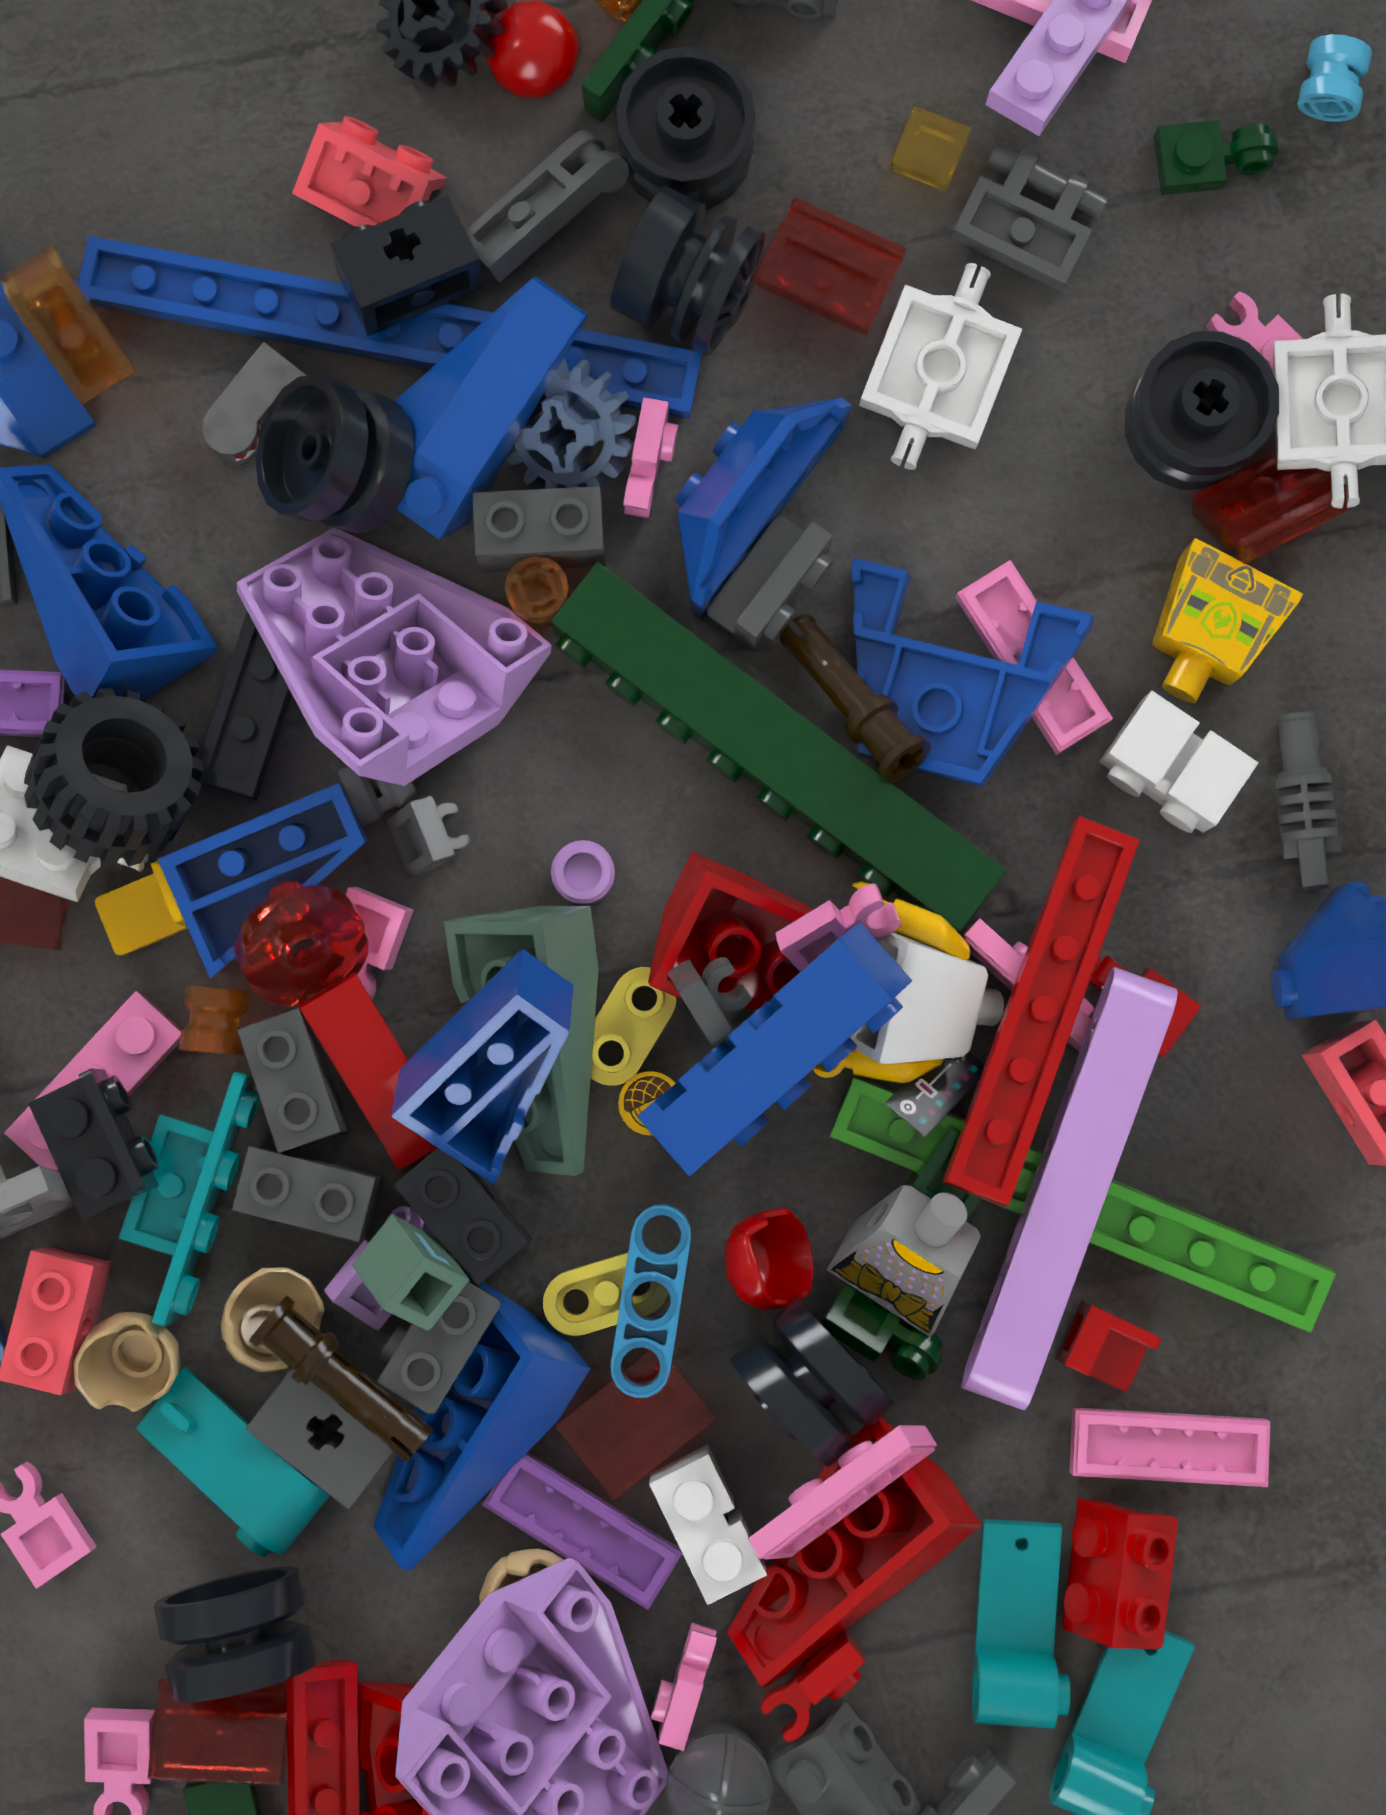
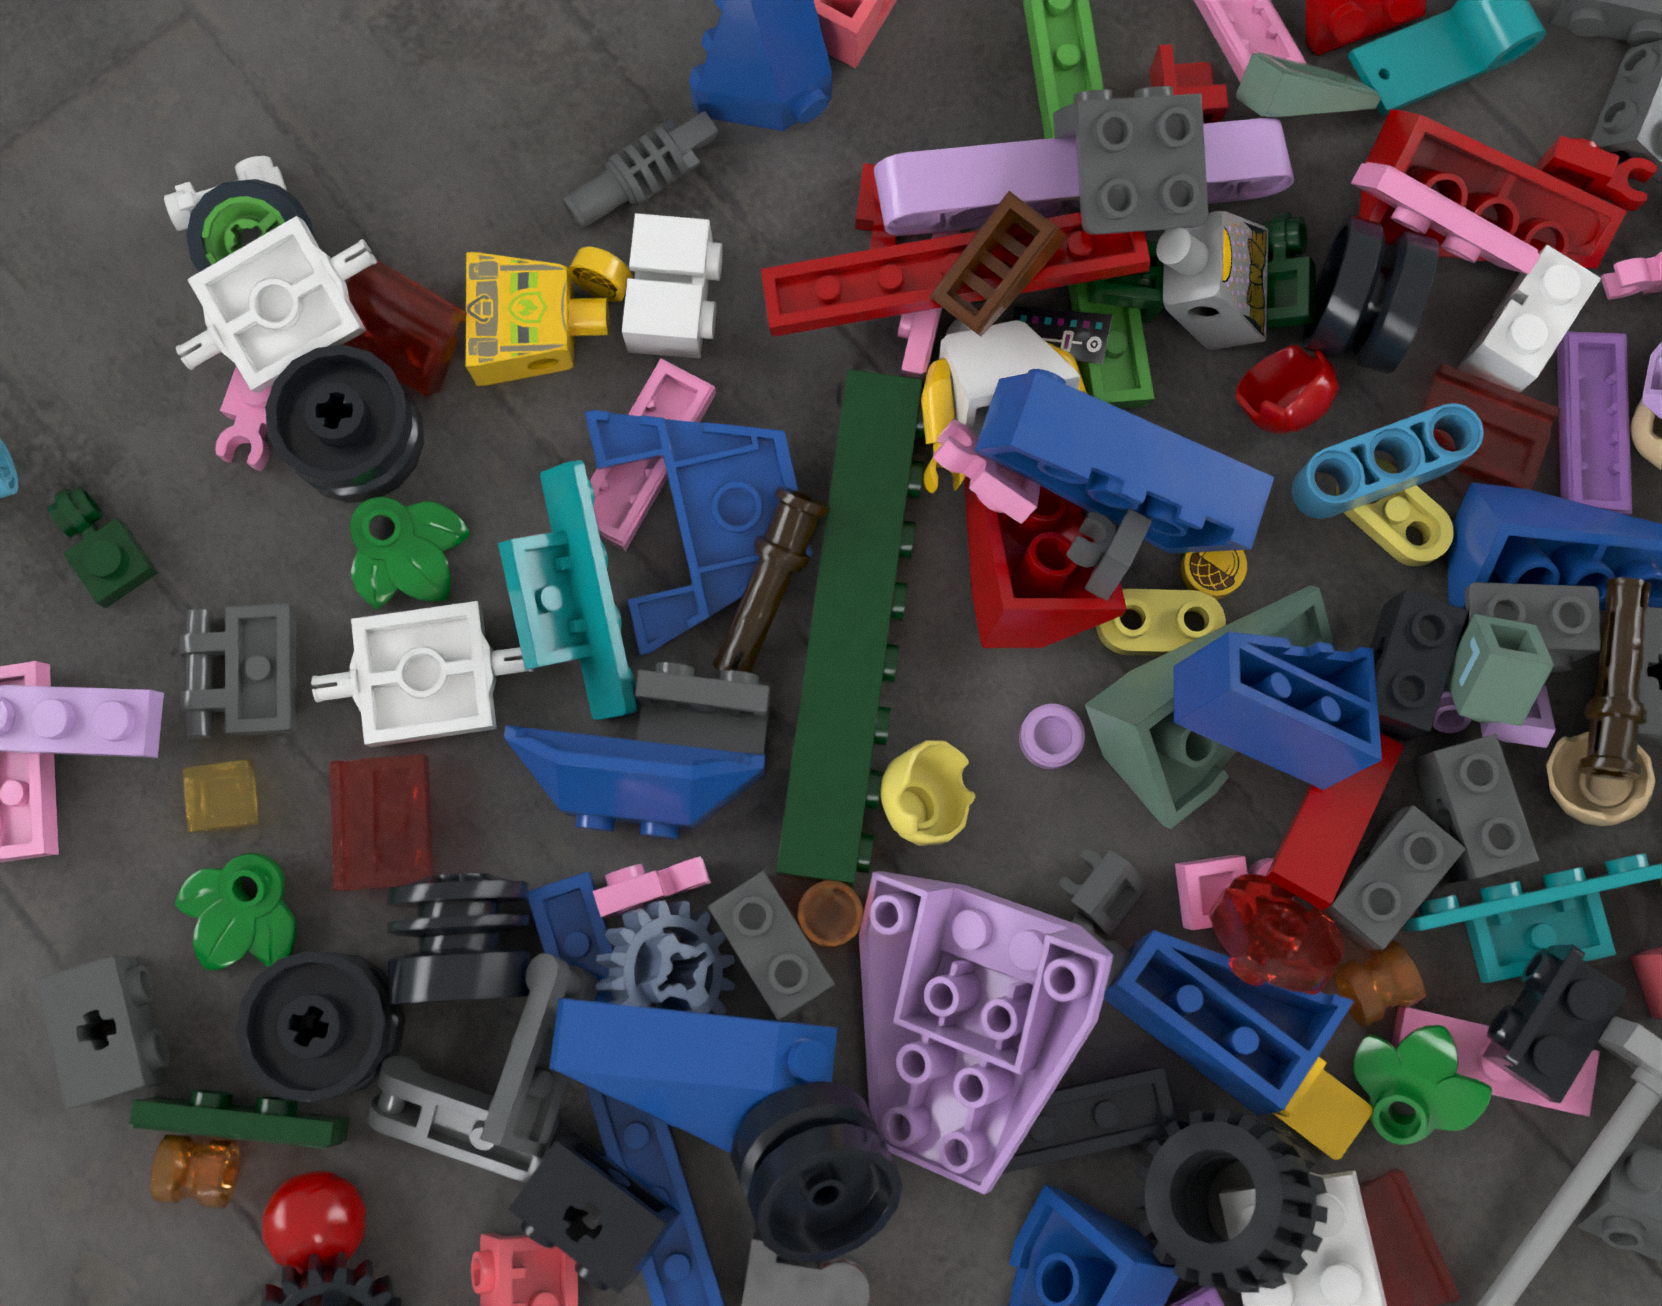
camera: 120 degrees left, 5 degrees down
none -> green plate [175,852,297,971]
none -> green plate [349,497,470,609]
none -> dark grey plate [479,954,598,1159]
none -> teal bracket [498,460,637,720]
none -> yellow tile [568,247,633,302]
none -> light yellow hair [880,740,975,846]
none -> reddish brown slope [930,191,1067,337]
none -> dark grey bracket [1053,86,1208,235]
none -> sand green slope [1236,52,1381,117]
none -> green plate [1354,1025,1492,1145]

